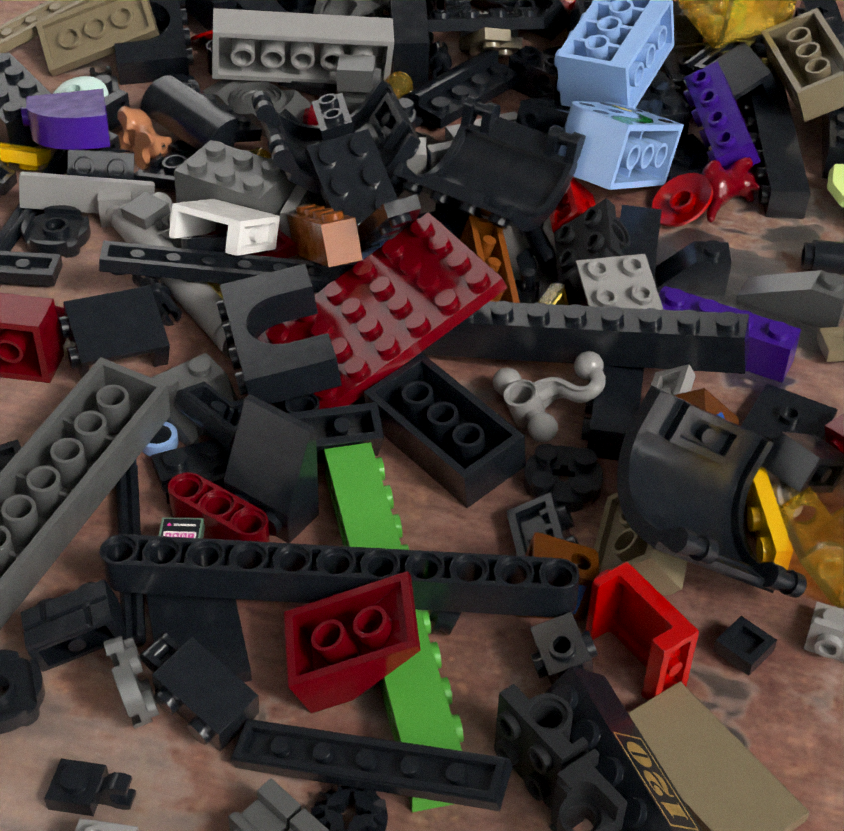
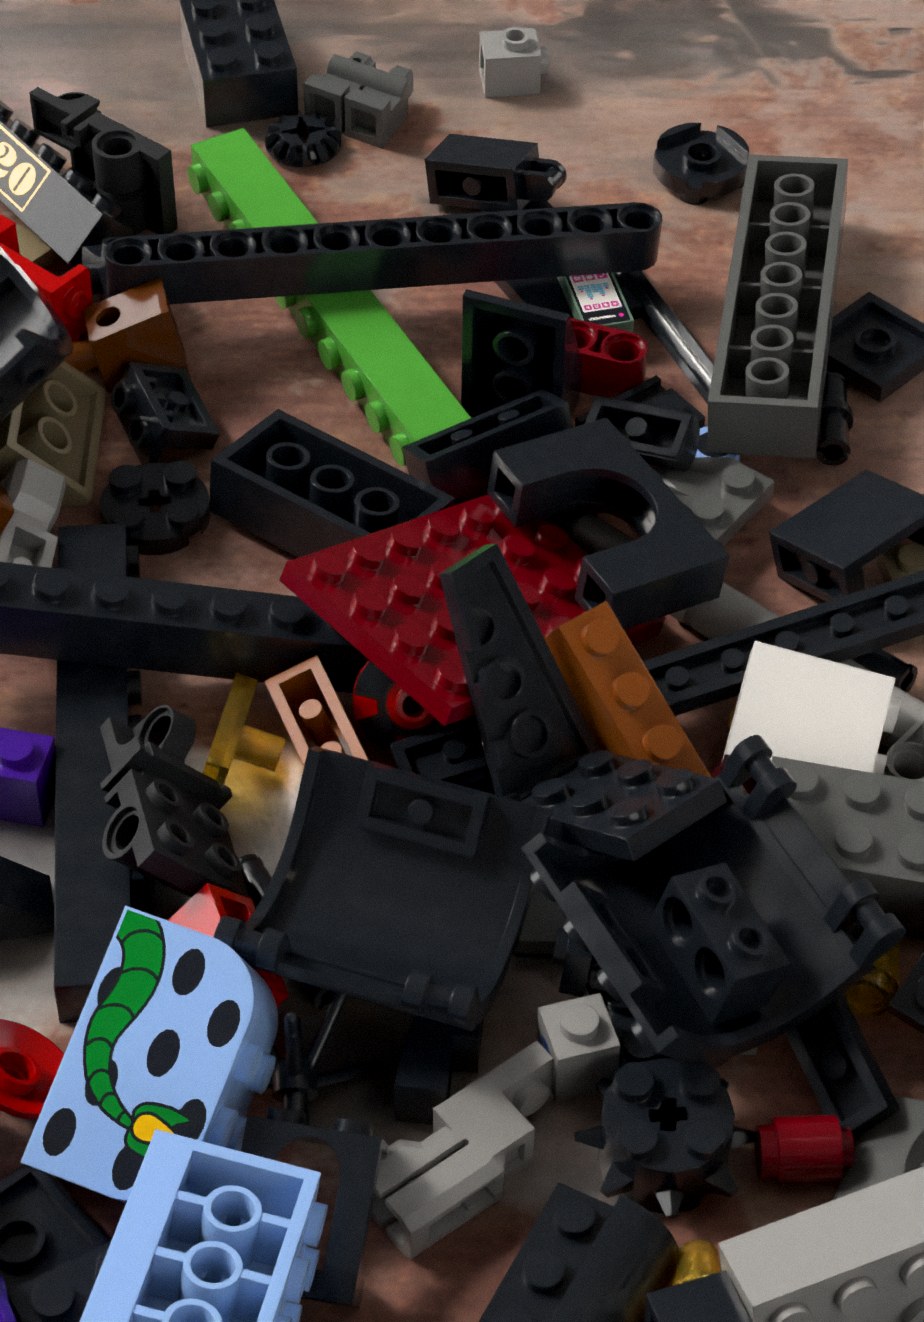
camera: 165 degrees right, 5 degrees up
black brick [21,579,127,672] -> none
black plate [44,758,136,816] -> none
dark grey plate [103,635,159,729] -> none
black tile [230,719,513,811] -> none
dark red slope [284,571,421,714] -> none
dark grey brick [337,54,381,114] -> none
black plate [429,610,462,635] -> none
light grey piece [493,351,606,442] -> none
black piece [515,248,543,303] -> none
light grey hinge [576,254,664,310] -> none

